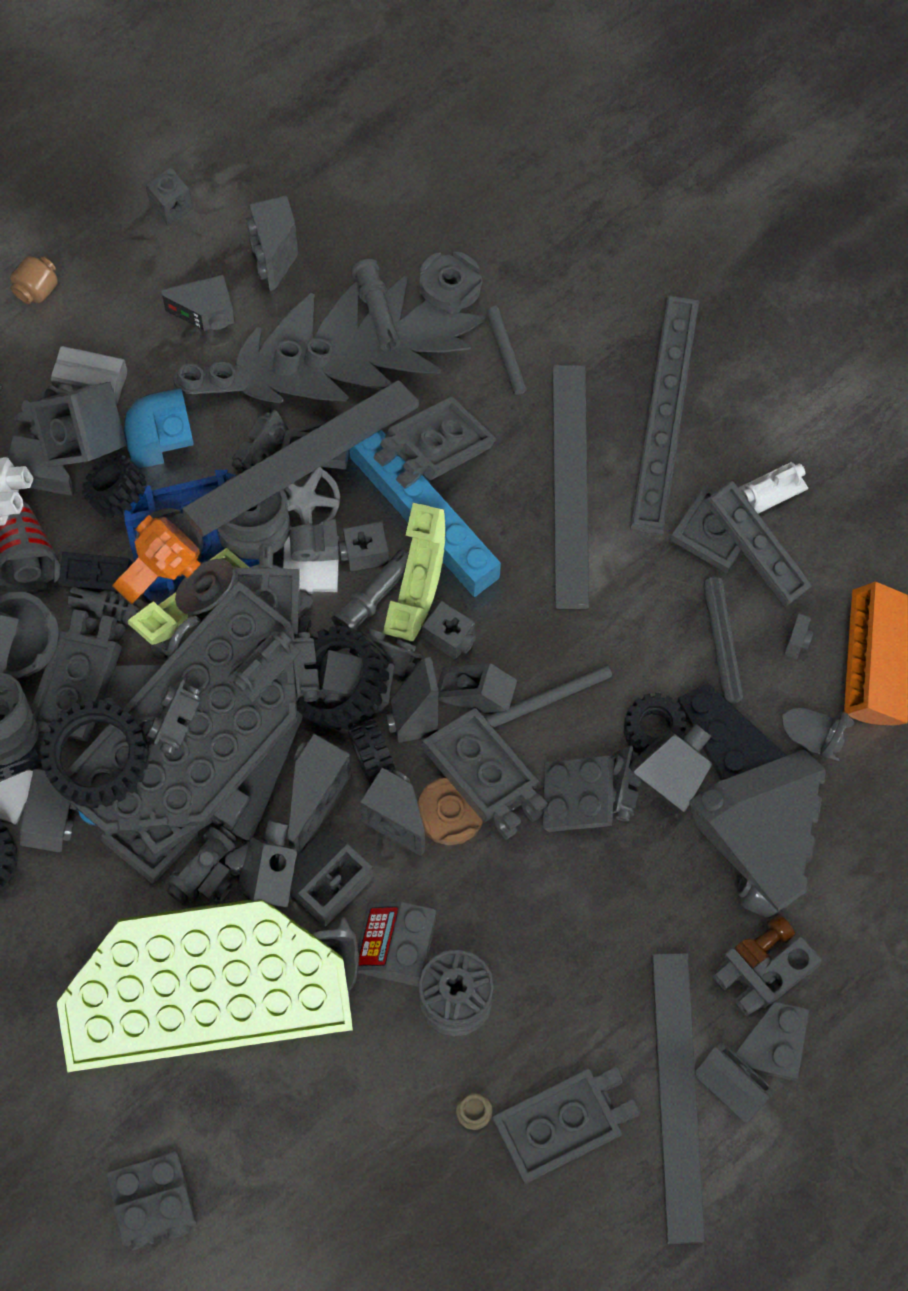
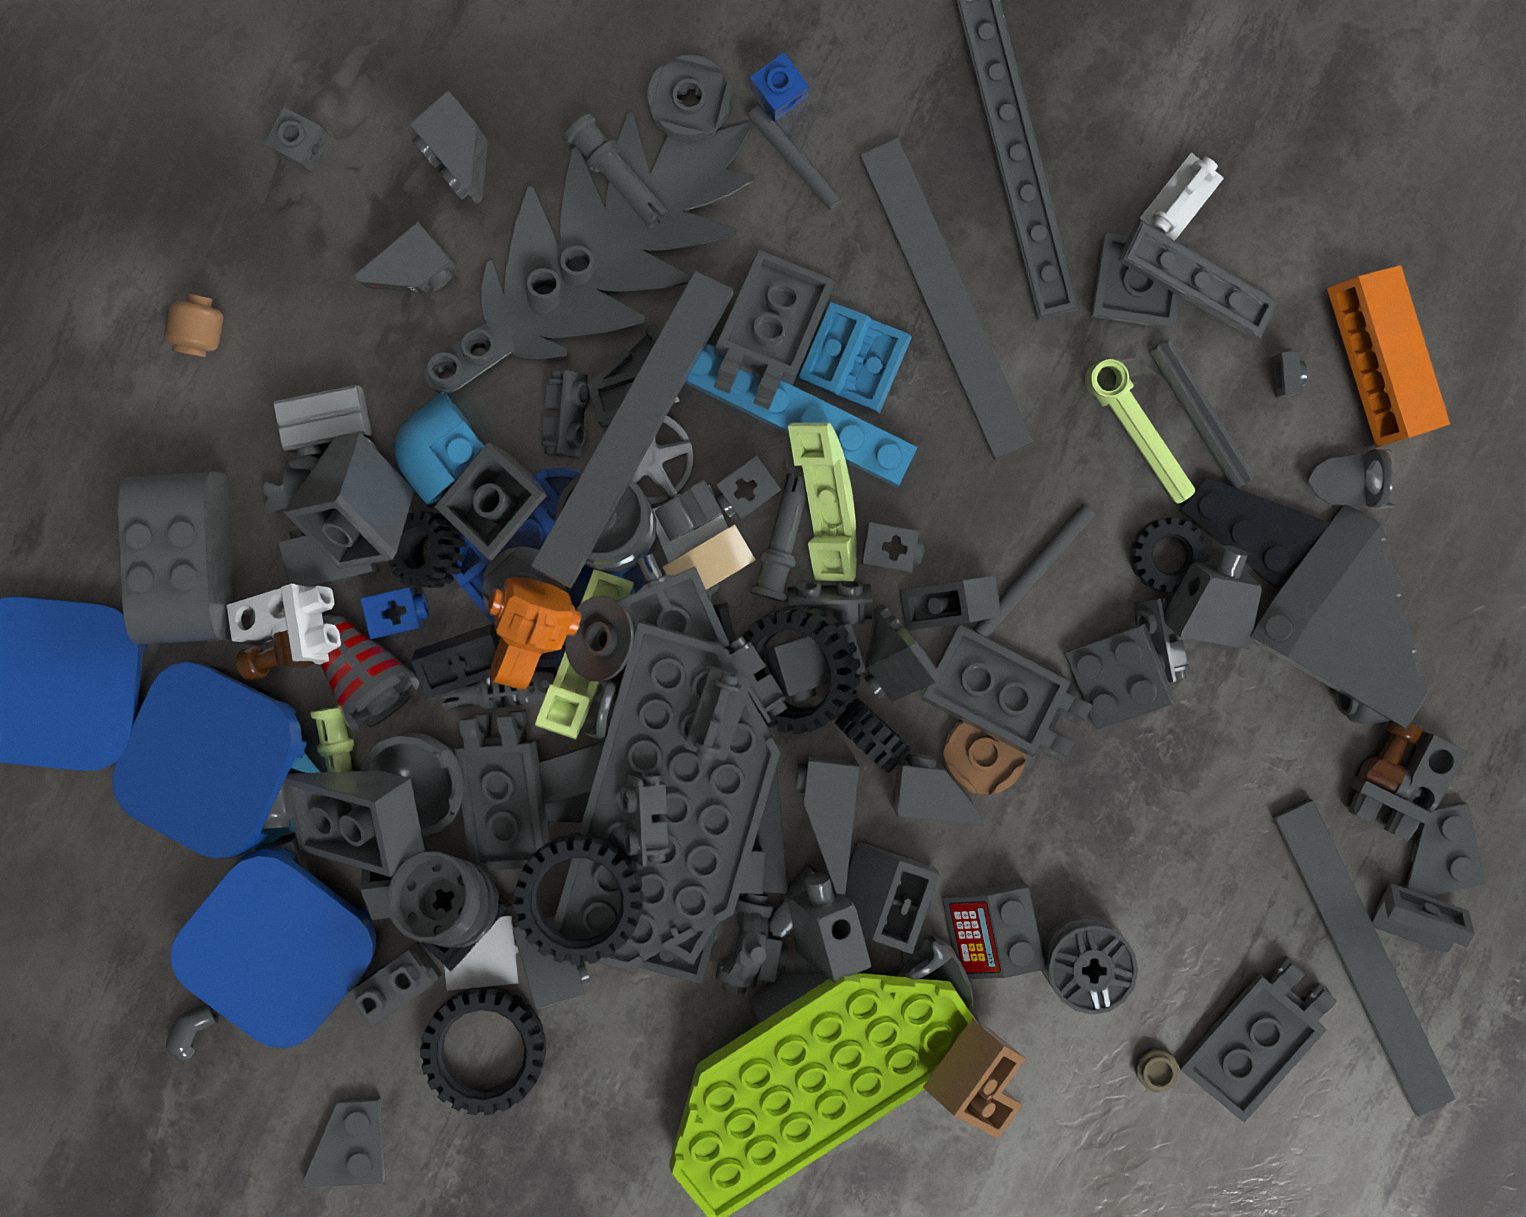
camera: 20 degrees left, 20 degrees up
none -> blue brick [361,587,429,640]
none -> dark grey slope [435,442,546,561]
none -> tan slope [663,524,756,590]
none -> blue brick [750,52,809,122]
none -> dark azure slope [798,301,912,414]
none -> medium nougat brick [923,1019,1026,1139]
none -> yellowish green axle [1085,359,1195,504]

